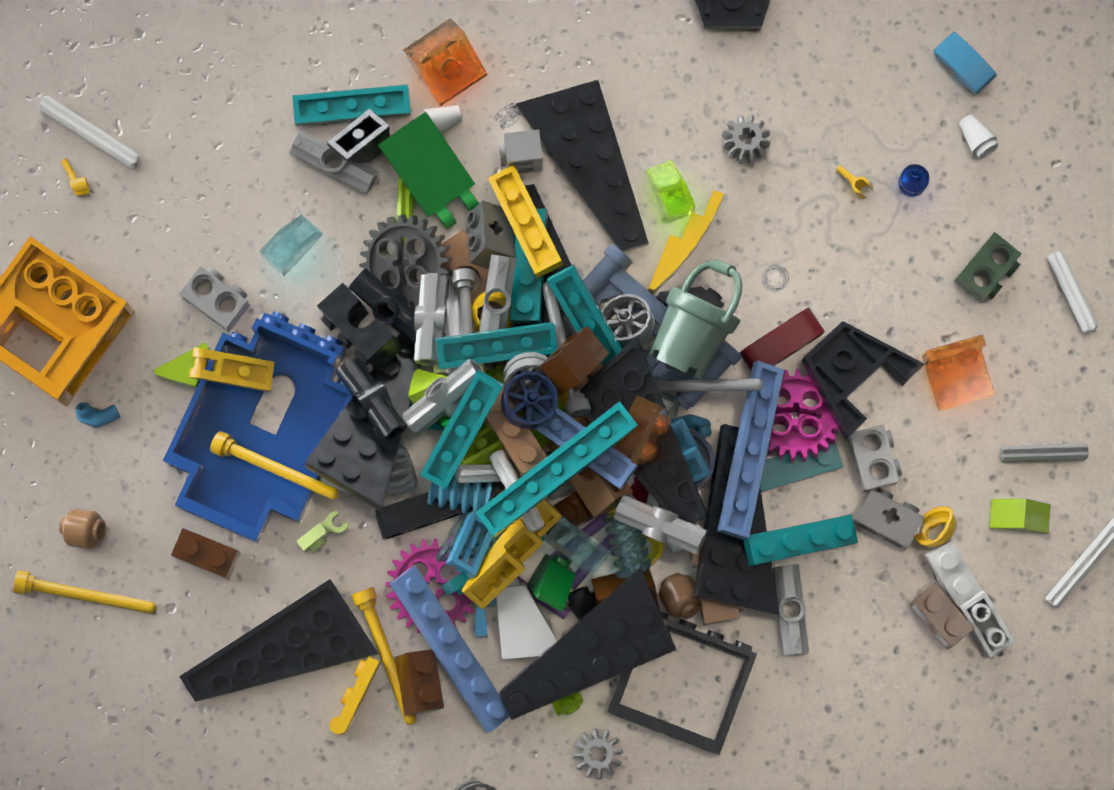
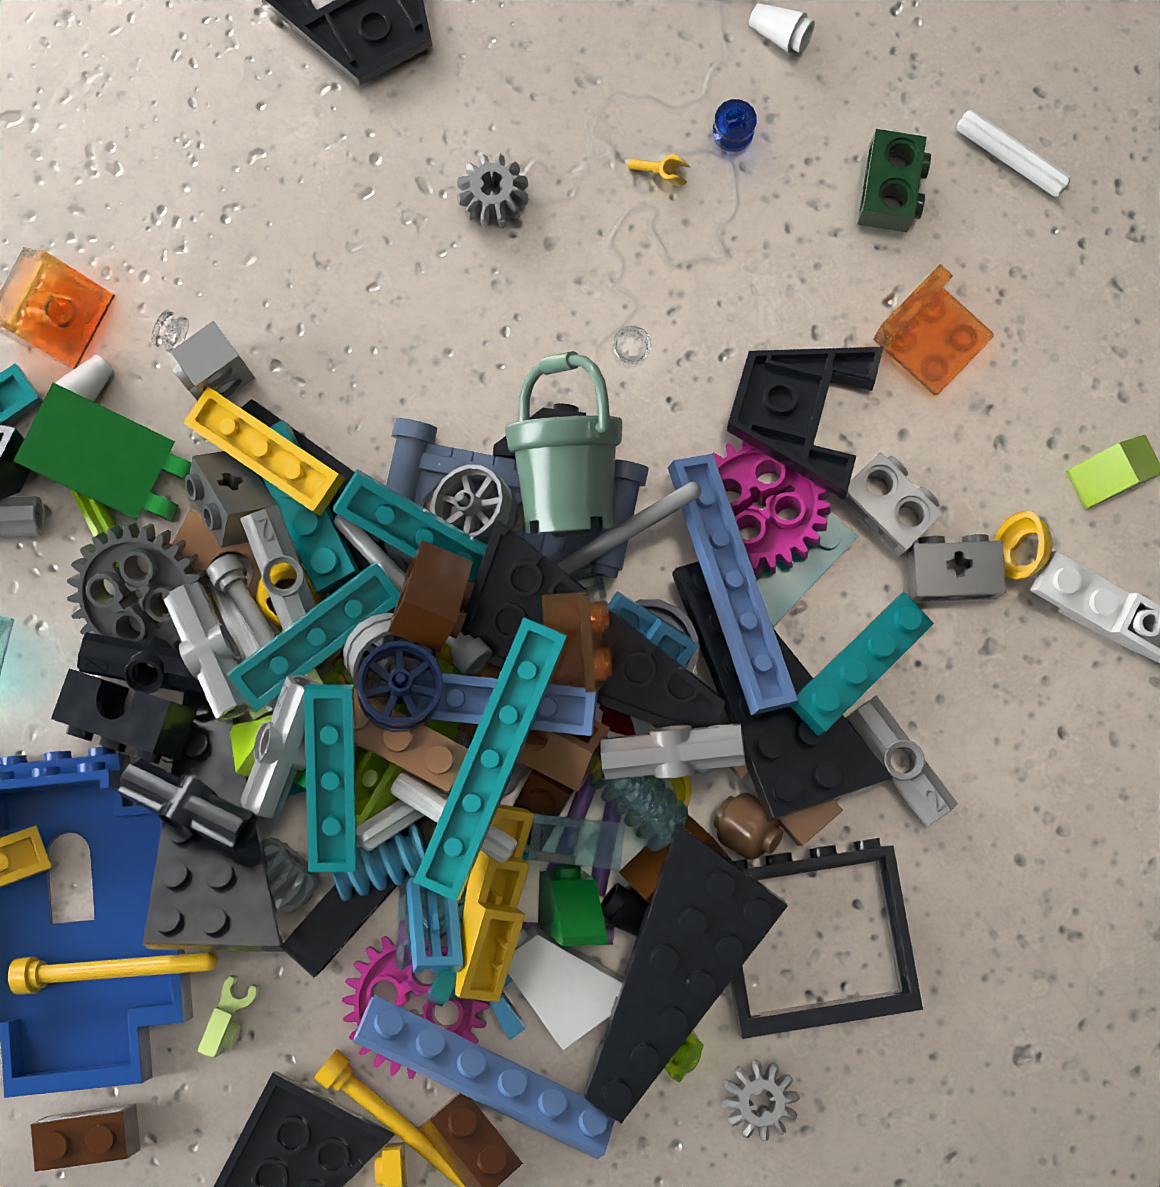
camera: 25 degrees left, 0 degrees up
black wing [515,80,649,252] -> none
clear neon green slope [645,159,696,224] -> none
yellow slope [648,190,724,295] -> none
dark azure arm [671,414,712,438] -> none
dark red beam [740,307,826,371] -> none
brick [909,583,974,649] -> none
light grey axle [1000,444,1089,463] -> none

